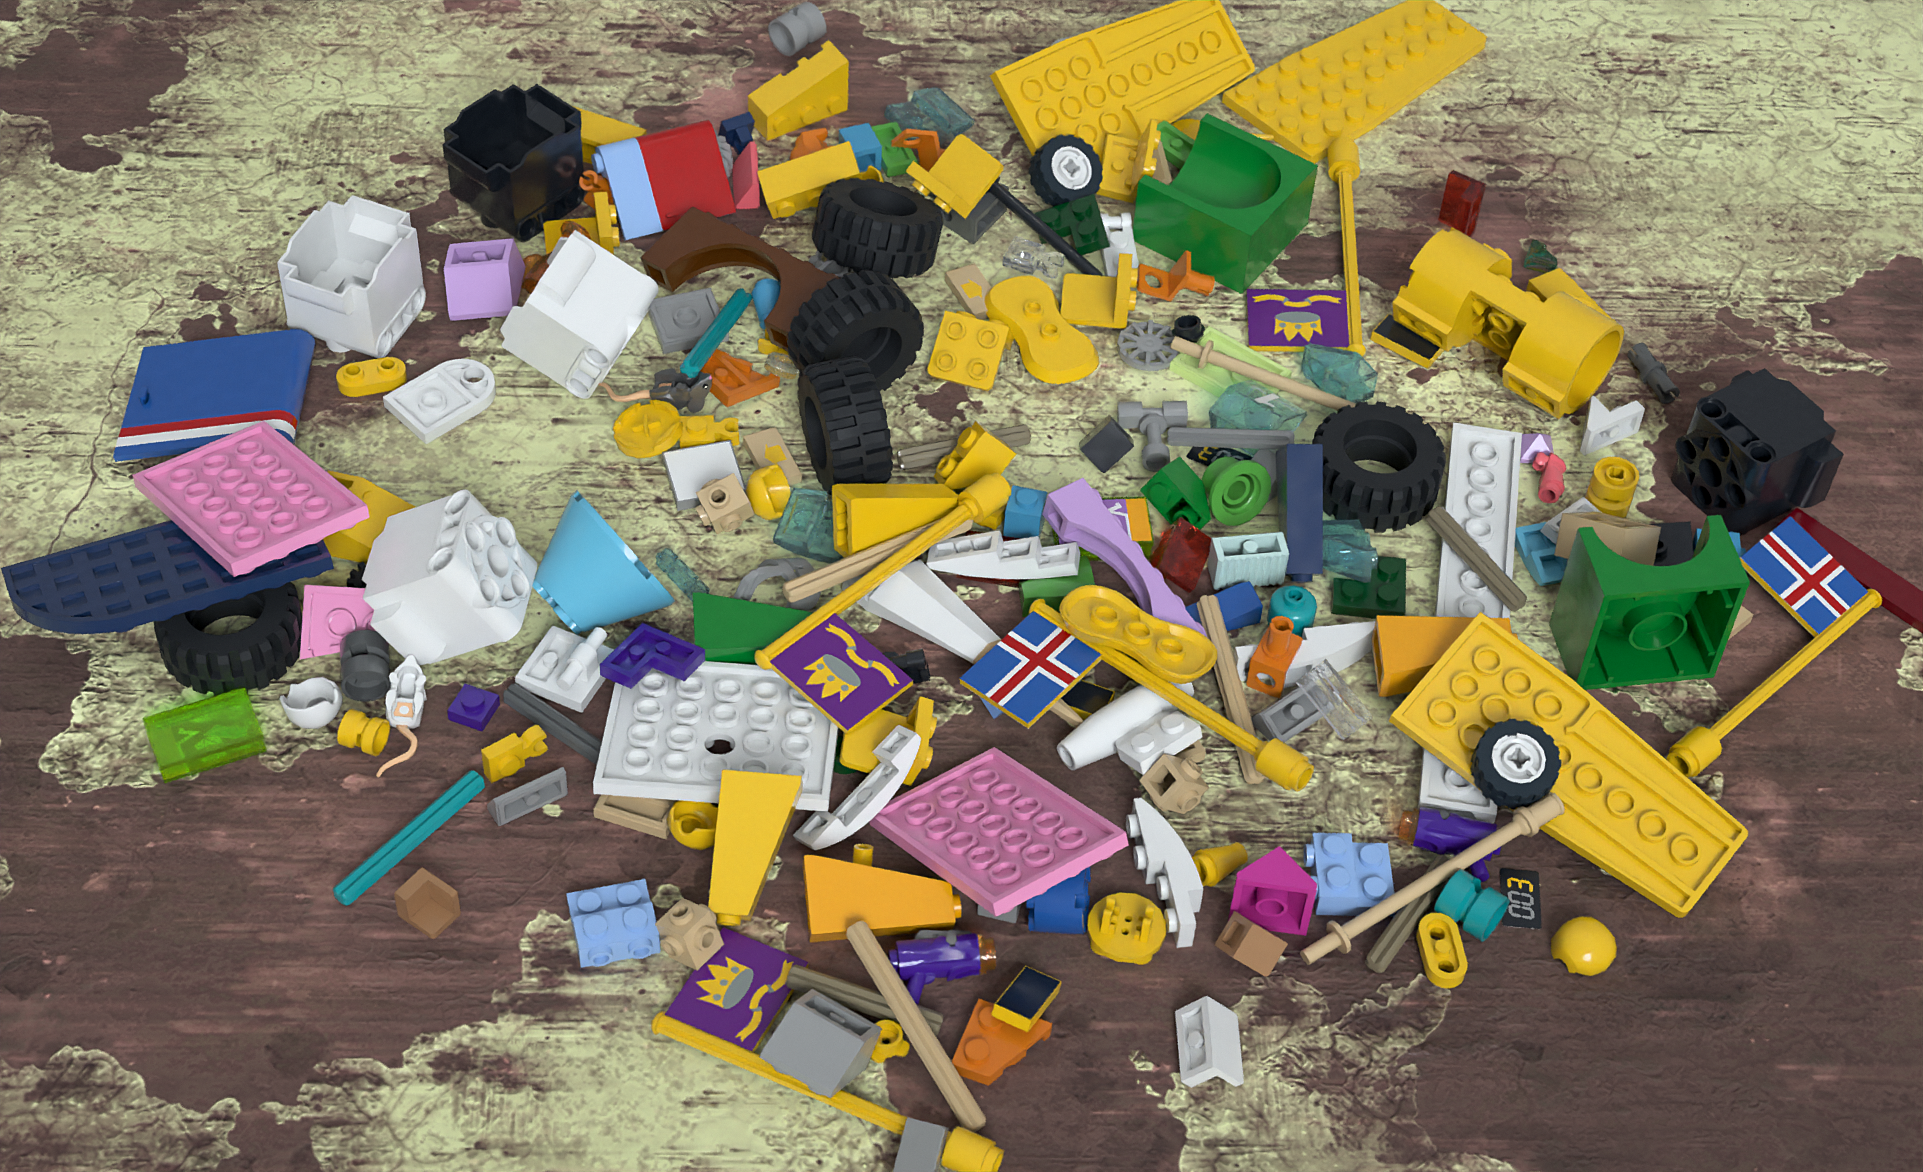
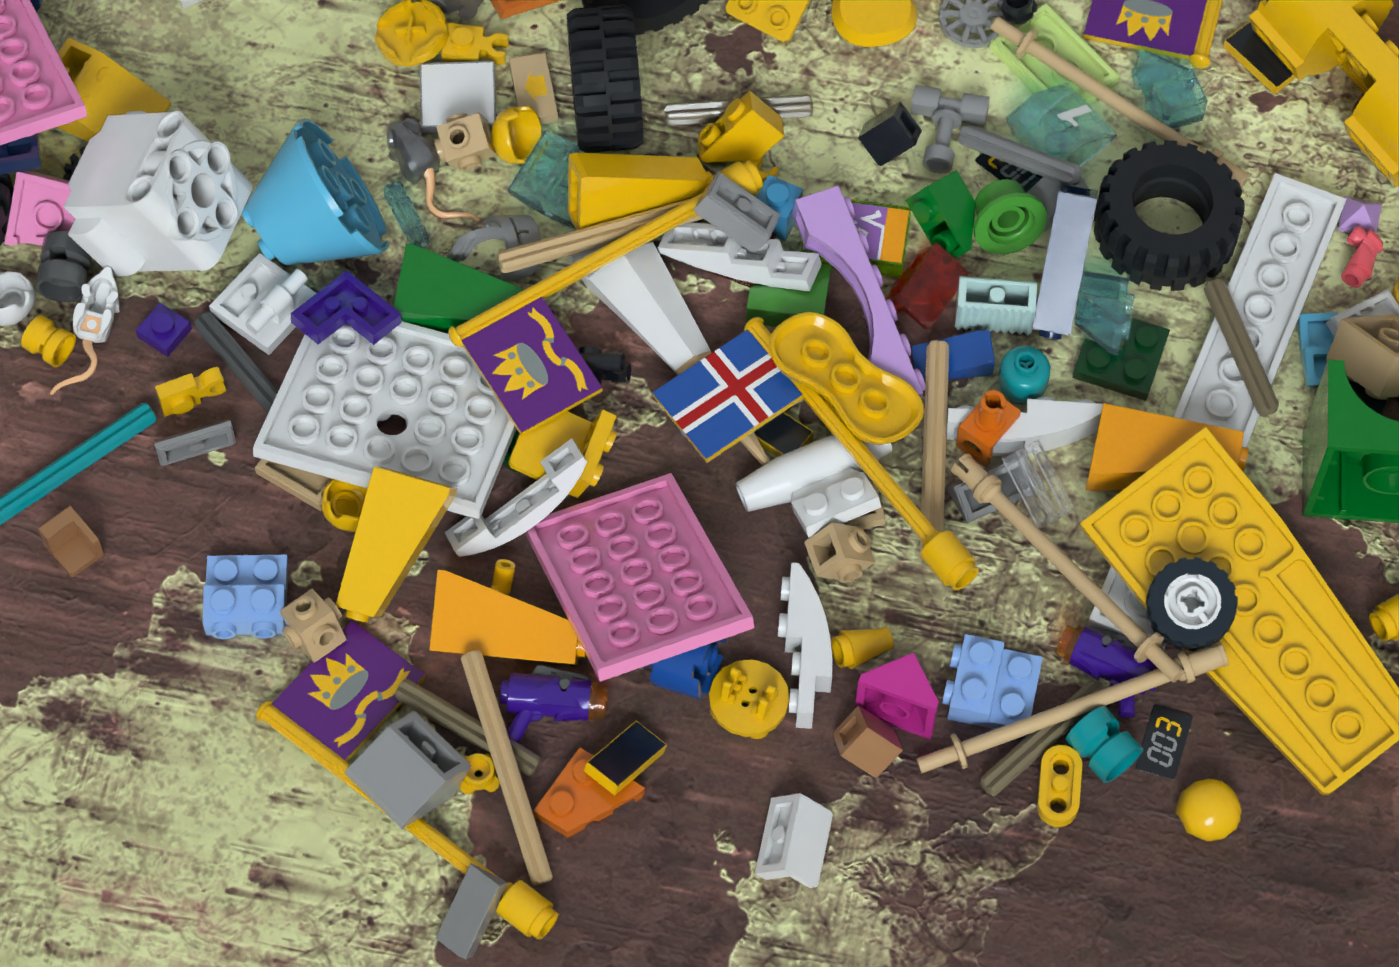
camera: 15 degrees right, 15 degrees up
none -> flat silver animal [387,118,480,222]
none -> light grey slope [694,171,780,253]
none -> tan bar [951,453,1184,682]

